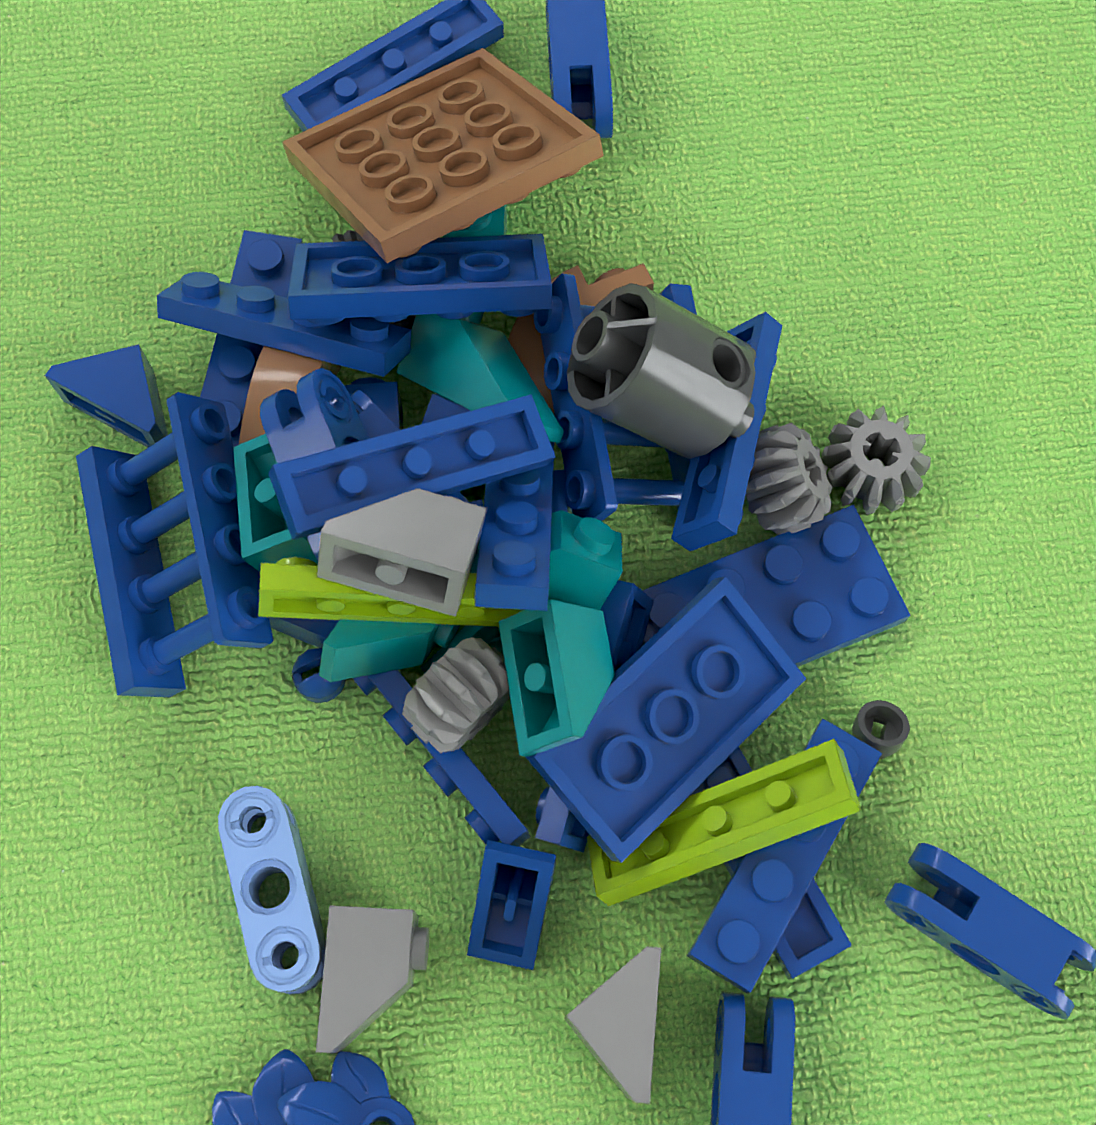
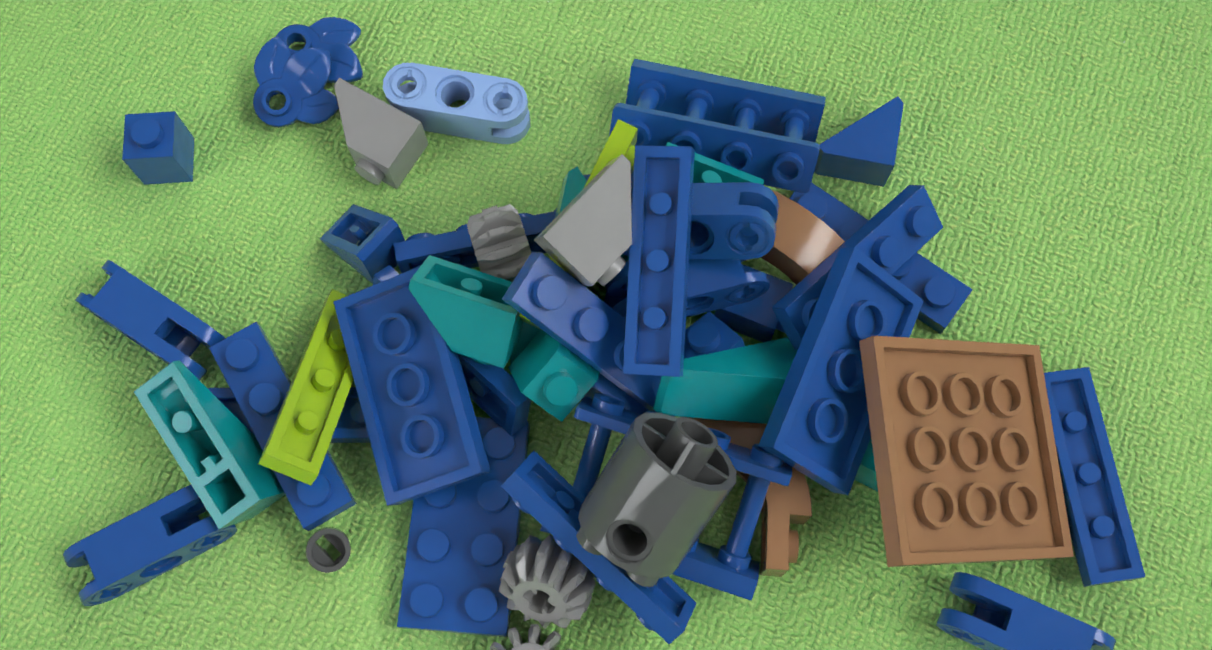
camera: 120 degrees right, 0 degrees up
light grey slope [564,946,661,1104] -> none
none -> teal slope [134,360,285,530]

